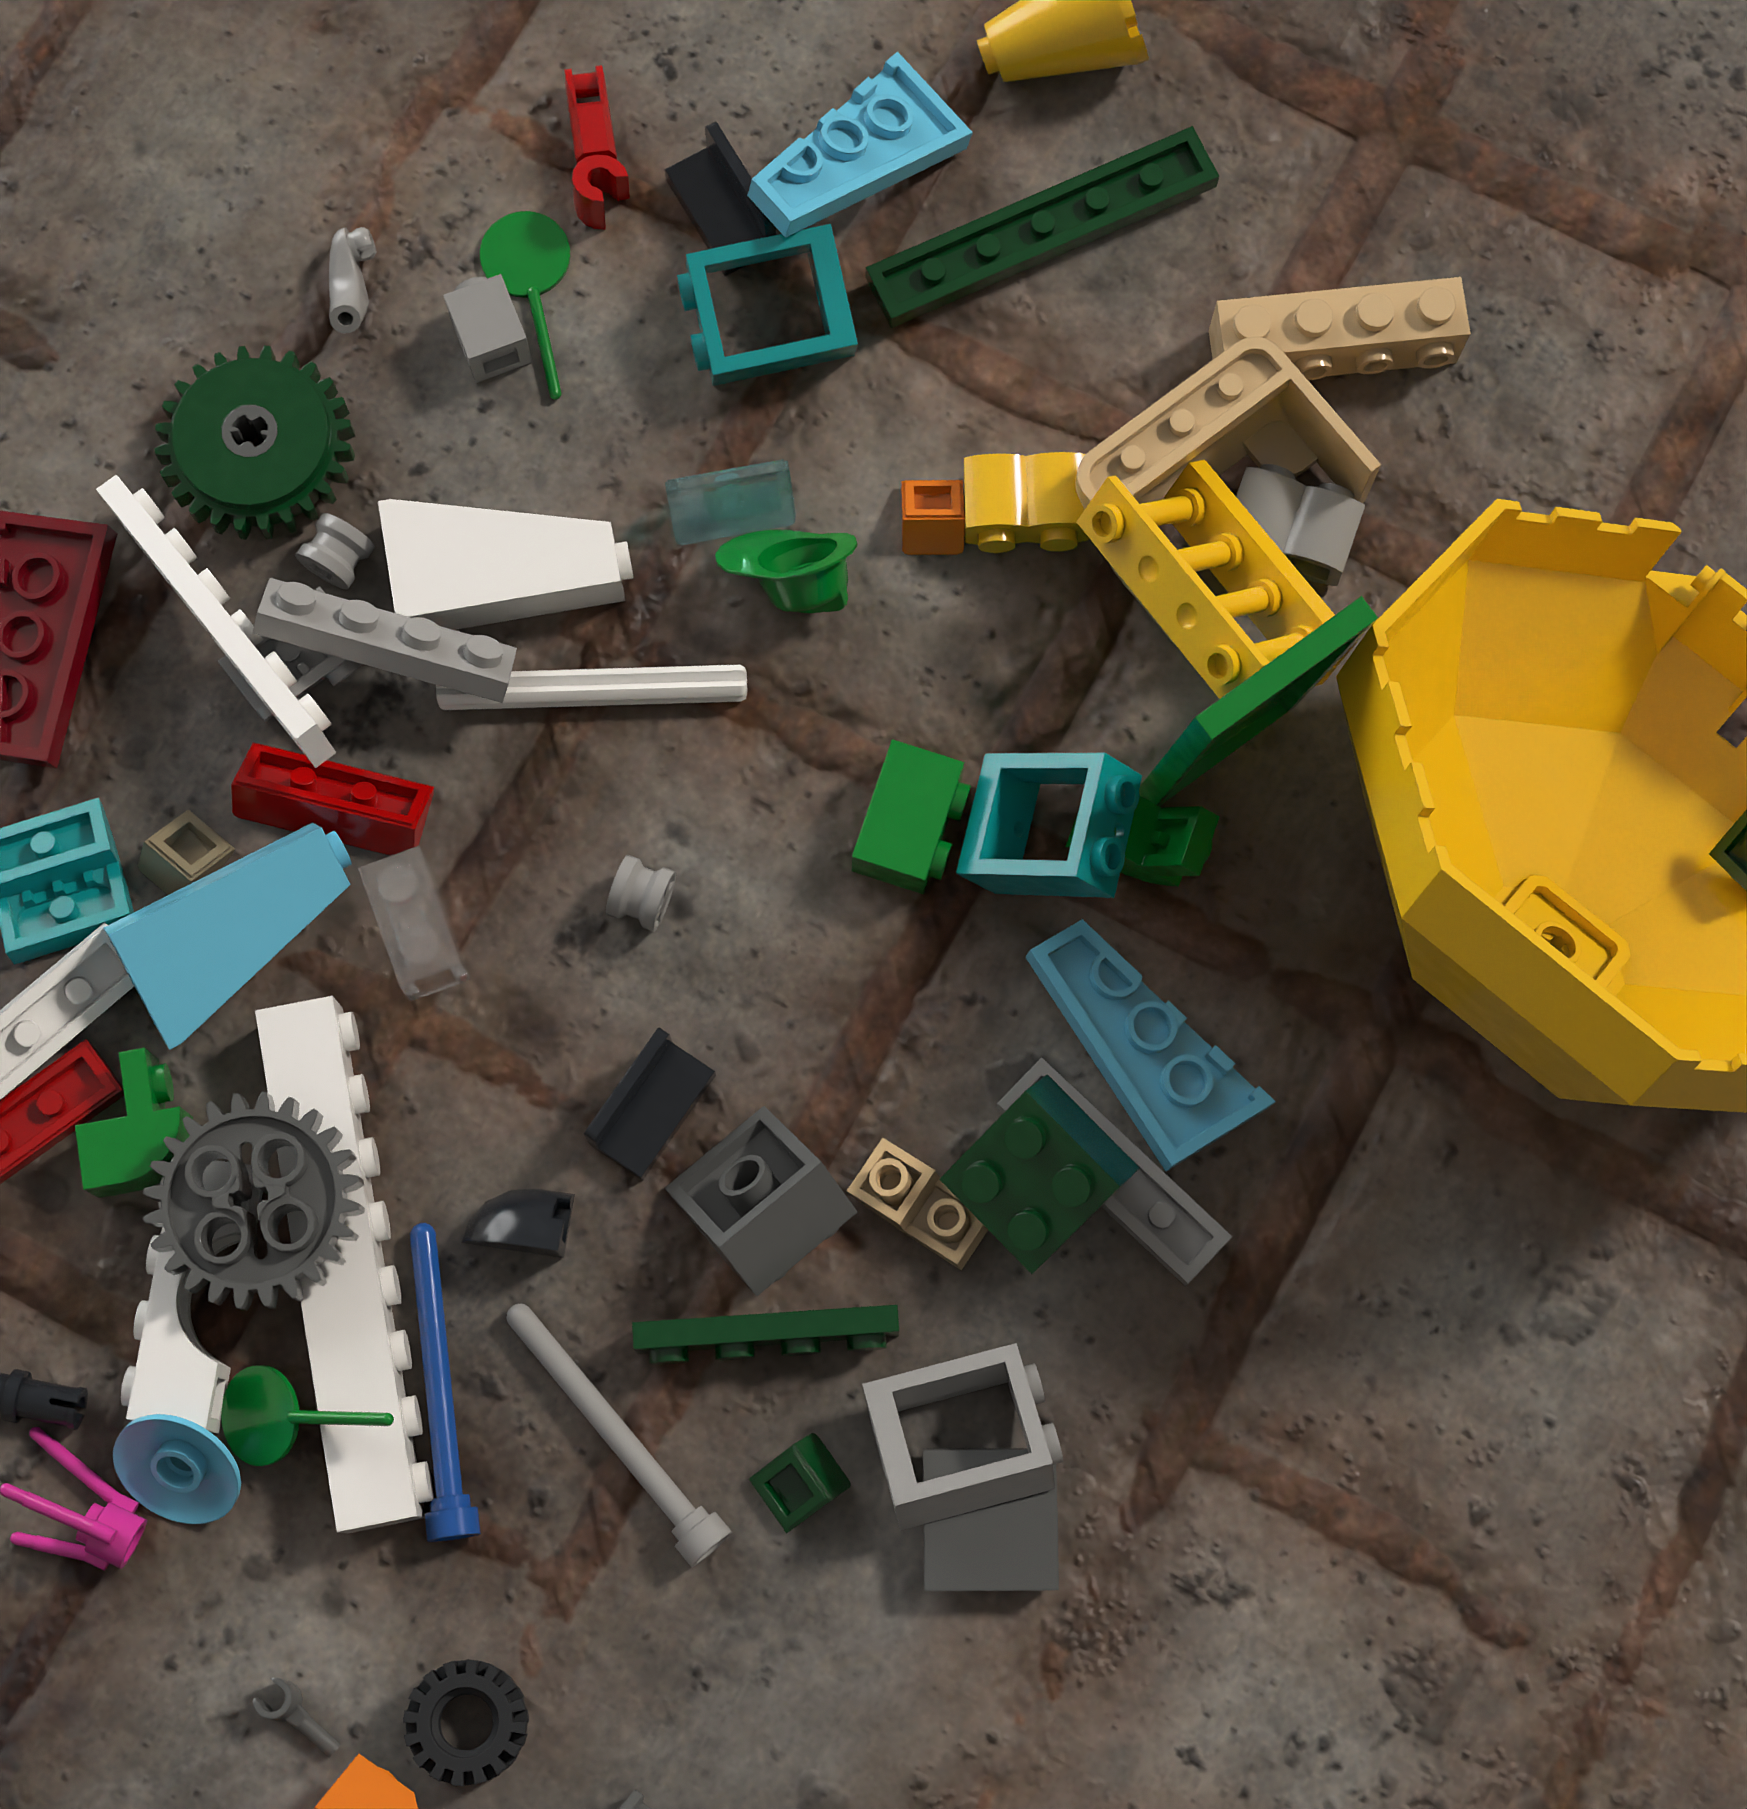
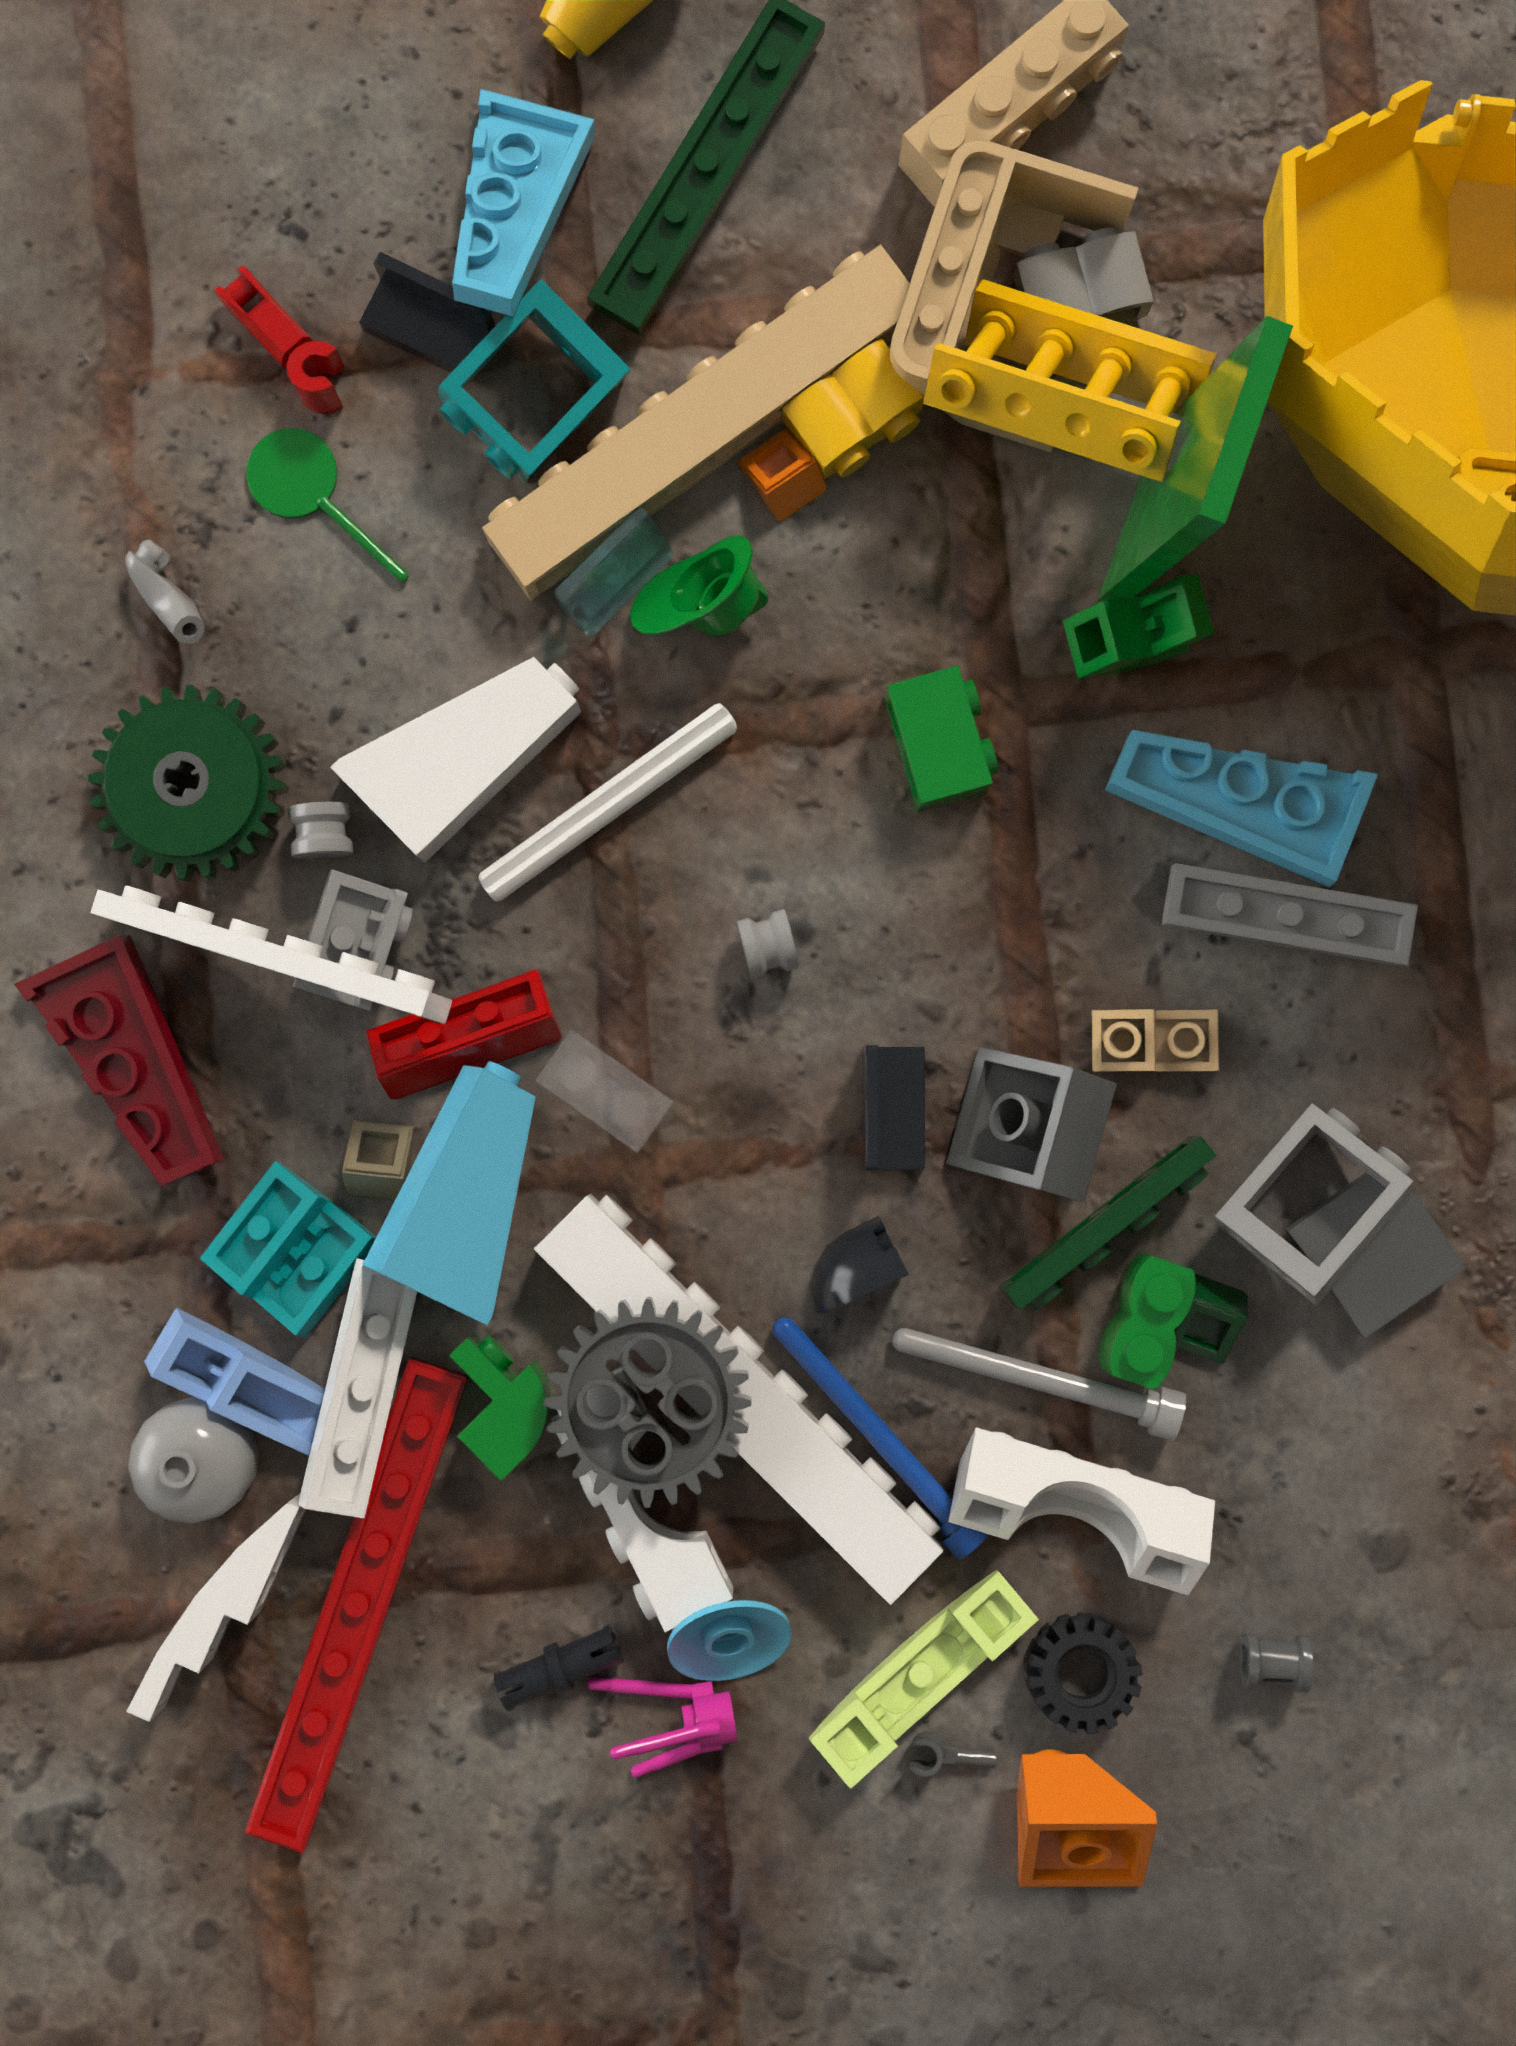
camera: 35 degrees left, 10 degrees up
green piece [221,1365,394,1466] -> none
light grey plate [252,578,517,703] -> none
light grey brick [443,274,533,383] -> none
dark green brick [939,1075,1140,1274] -> none
teal window [956,753,1143,898] -> none
none -> tan brick [482,244,910,601]
none -> yellowish green slope [809,1570,1039,1789]
none -> white arch [948,1427,1215,1595]
none -> green brick [1099,1252,1195,1390]

